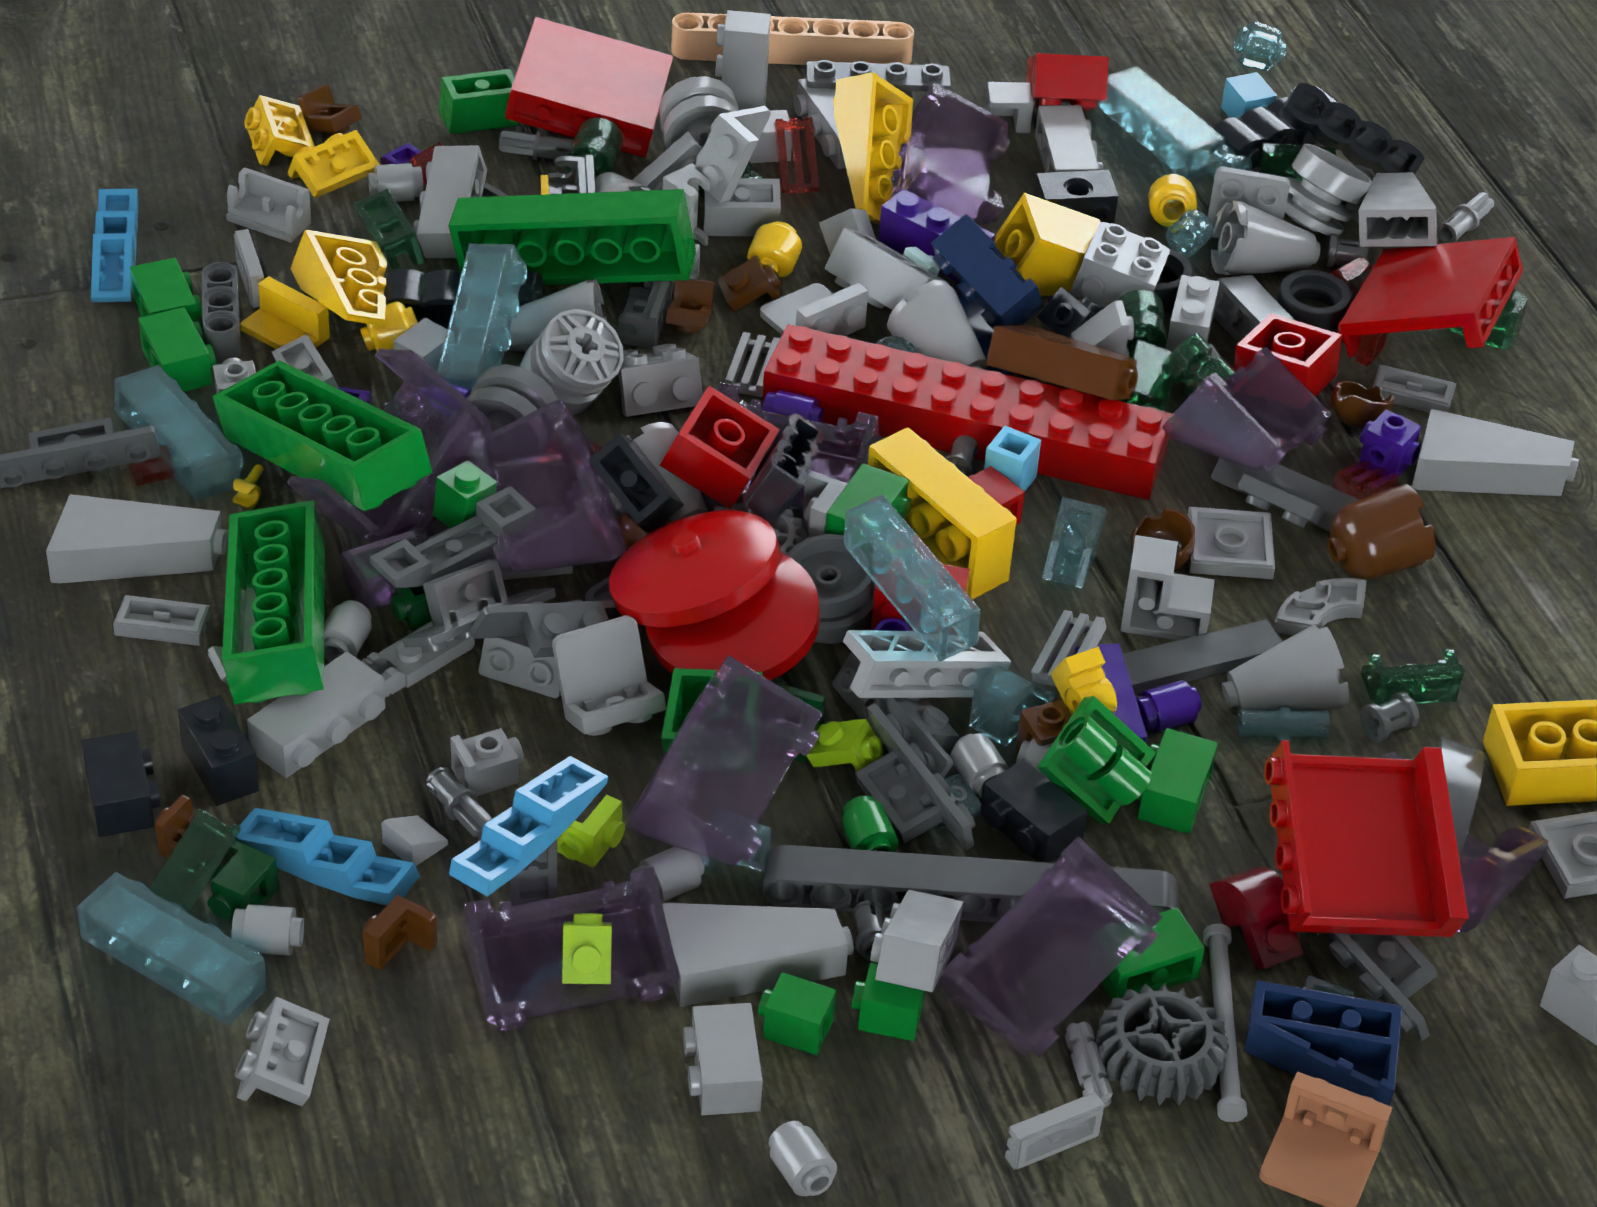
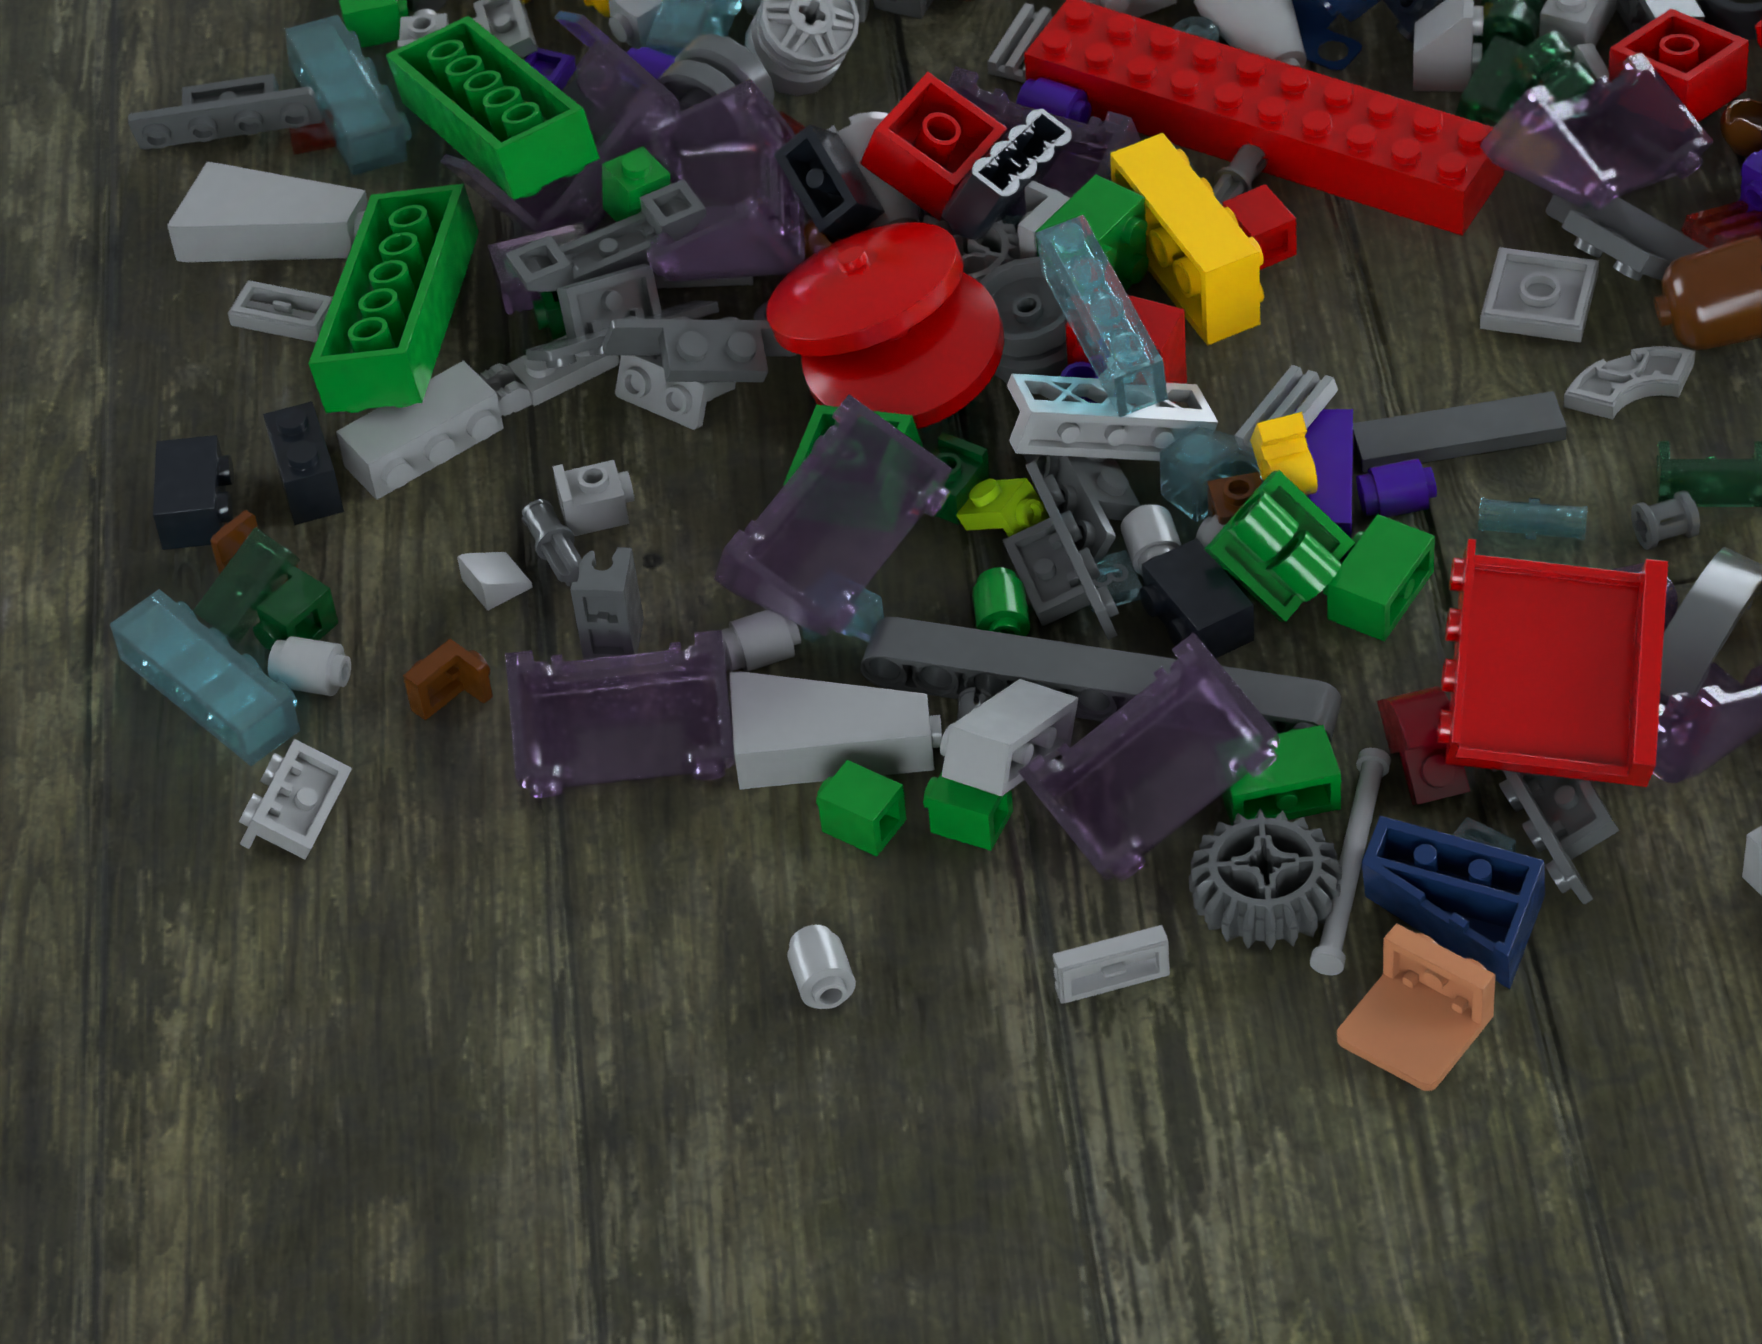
camera: 20 degrees right, 5 degrees up
dark azure slope [232,808,420,906] -> none
yellow hand [233,464,264,509] -> none
light grey brick [324,600,372,662] -> none
dark azure slope [449,756,608,897] -> none
light grey bracket [552,615,666,736] -> none
lime bracket [557,794,625,868] -> none
lime bracket [562,913,612,984] -> none
light grey bracket [617,344,703,417] -> none
light grey brick [683,1003,763,1115] -> none
medium azure brick [984,426,1041,492] -> none
reddish brown slope [986,325,1138,400] -> none
clear light blue slope [1042,497,1107,589] -> none
light grey axle [1065,1021,1113,1108] -> none
light grey brick [1120,535,1215,641] -> none
reddish brown hair [1130,508,1195,572] -> none
light grey cone [1222,623,1349,714] -> none

